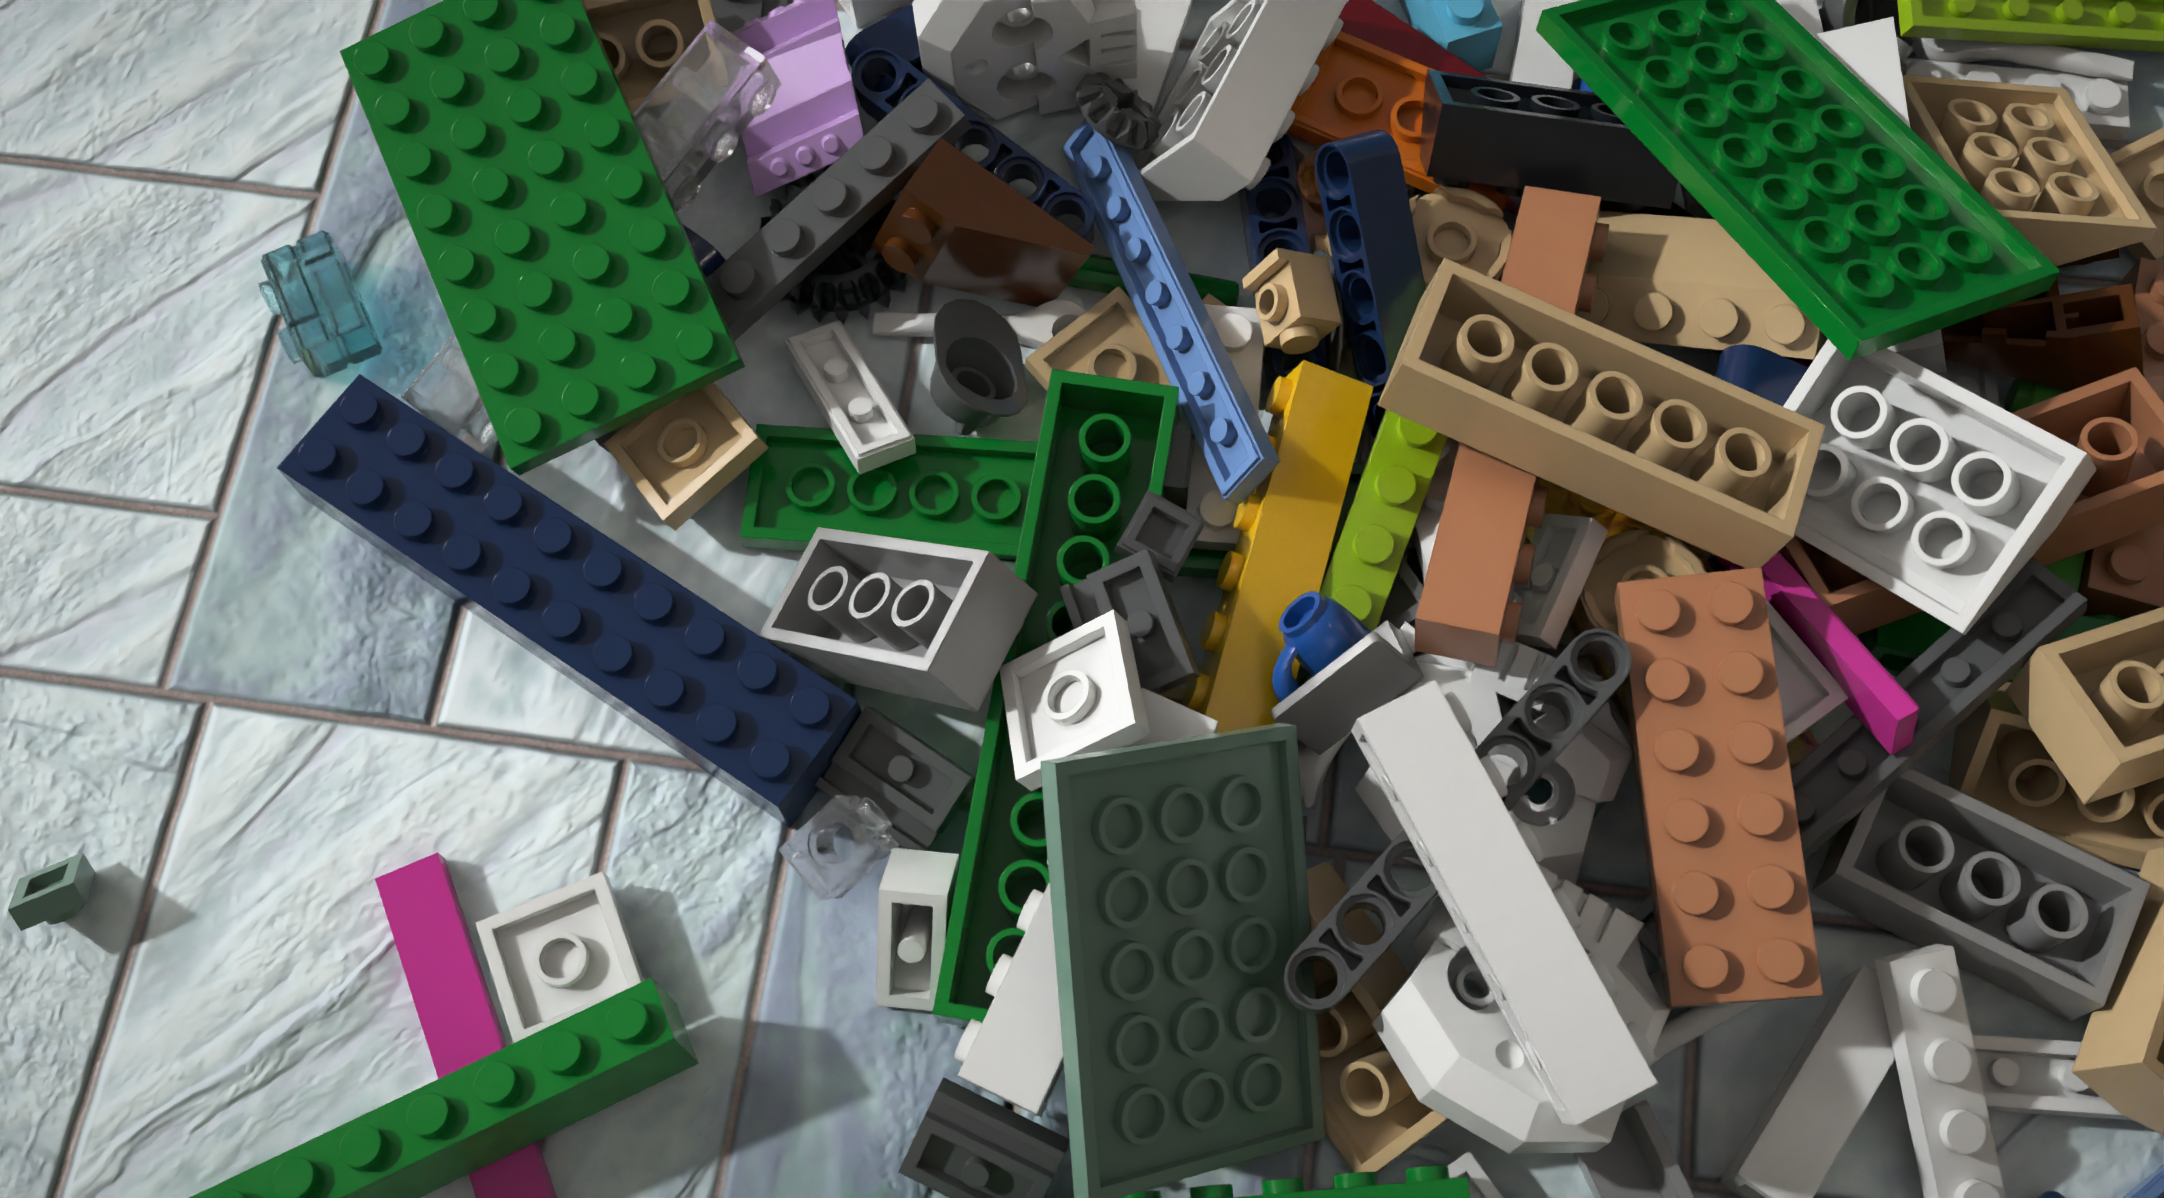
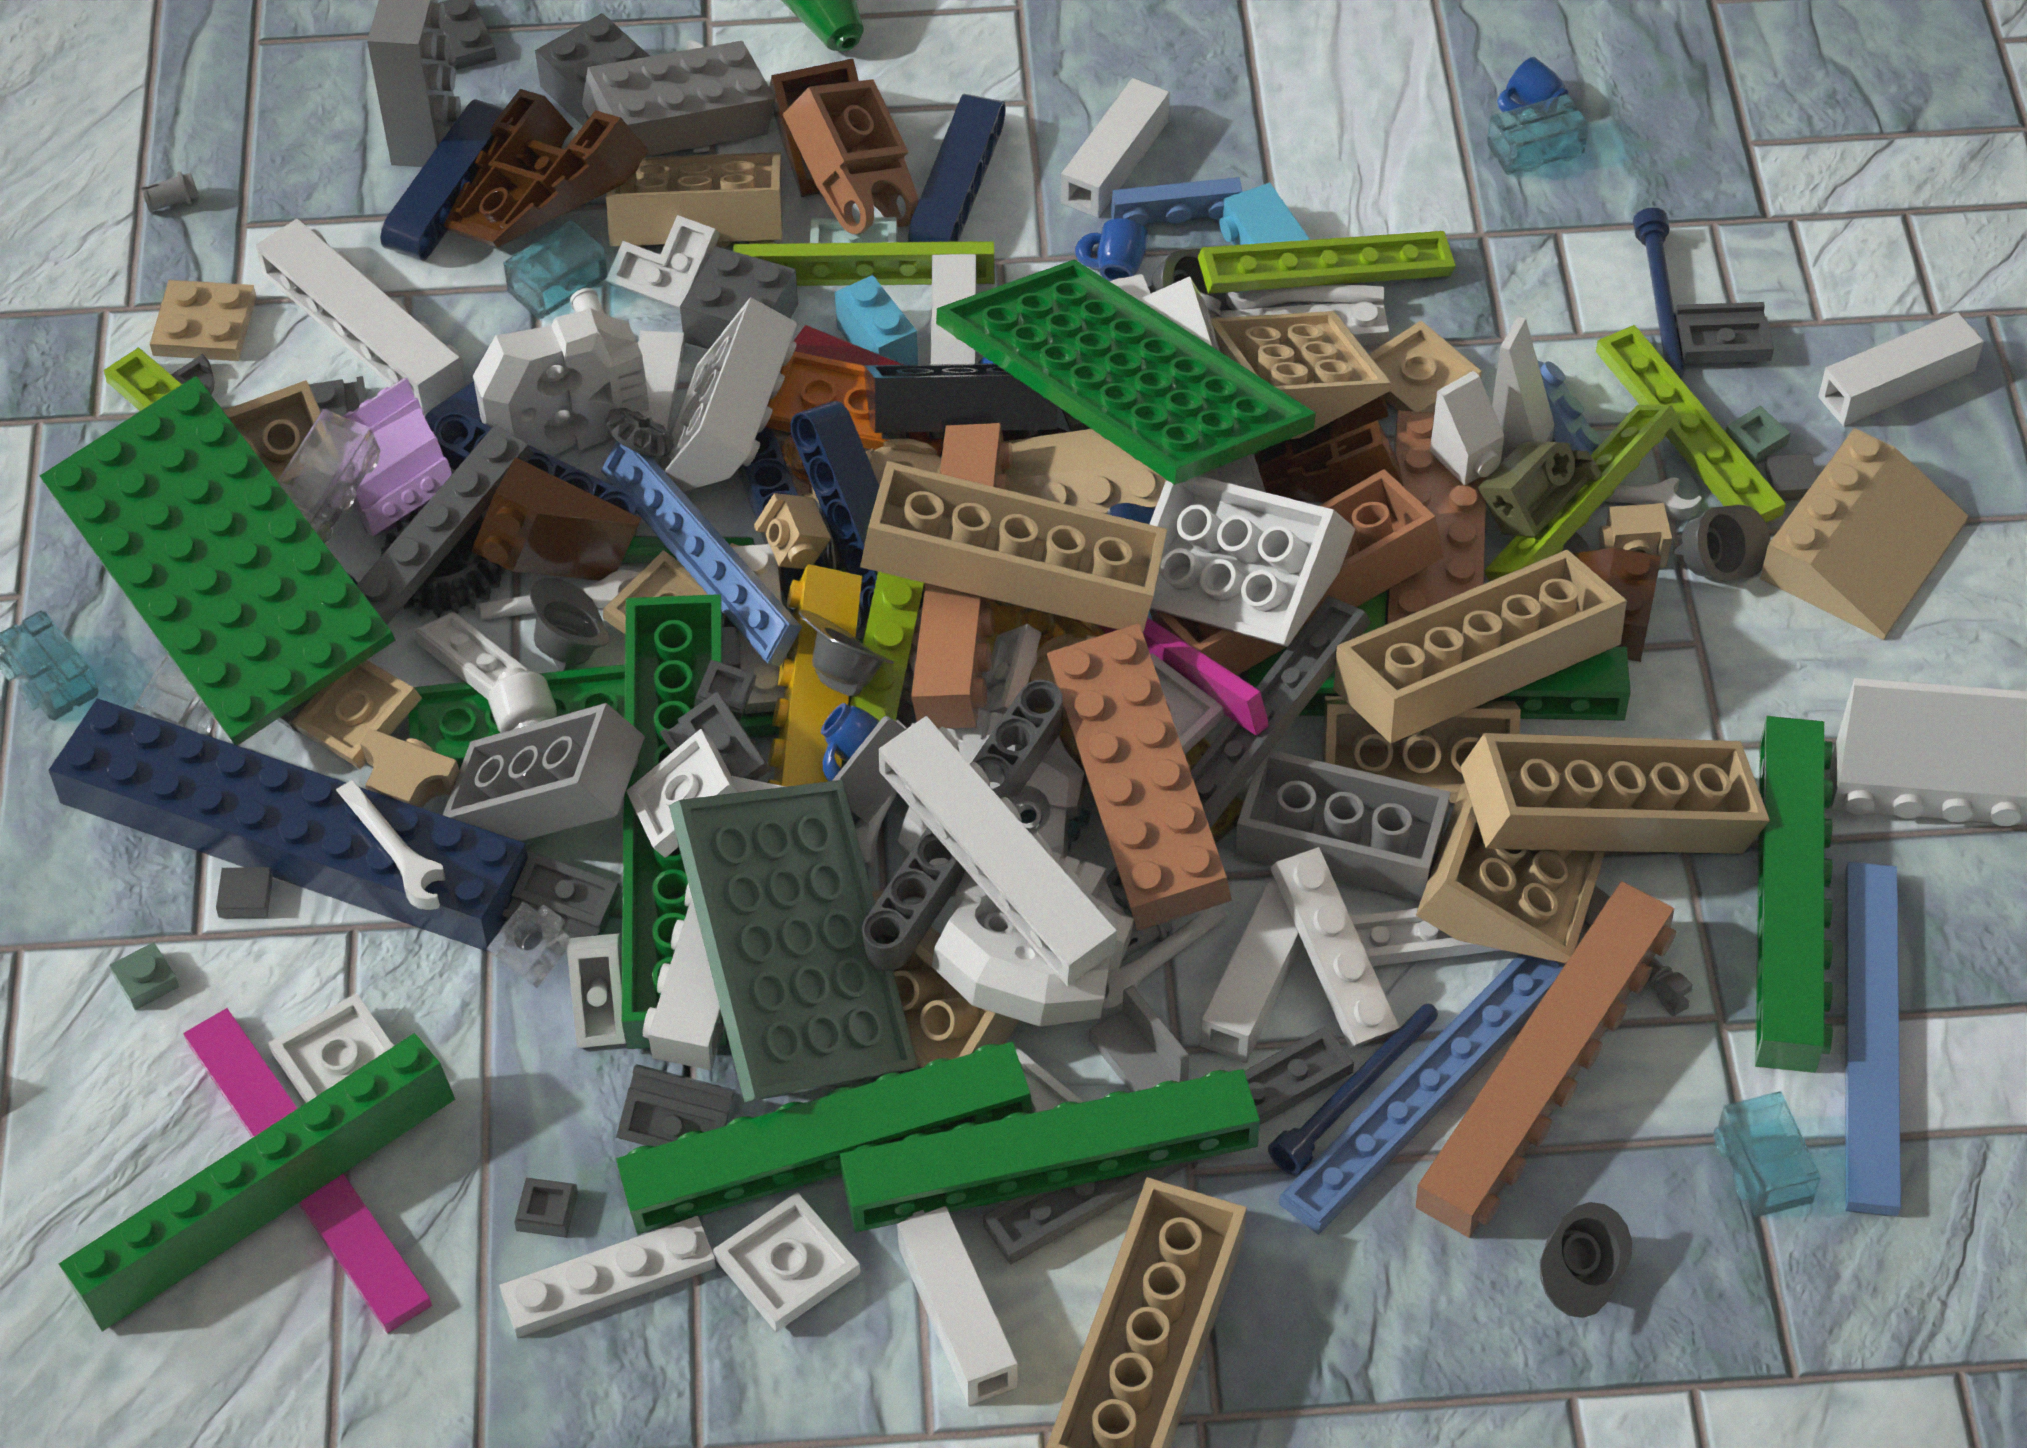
camera: 15 degrees left, 15 degrees down
none -> sand green plate [109,942,179,1010]
none -> dark grey tile [216,867,273,918]
none -> white piece [336,780,445,910]
none -> tan brick [360,728,460,808]
none -> white head [488,668,557,733]
none -> dark grey piece [799,609,894,697]

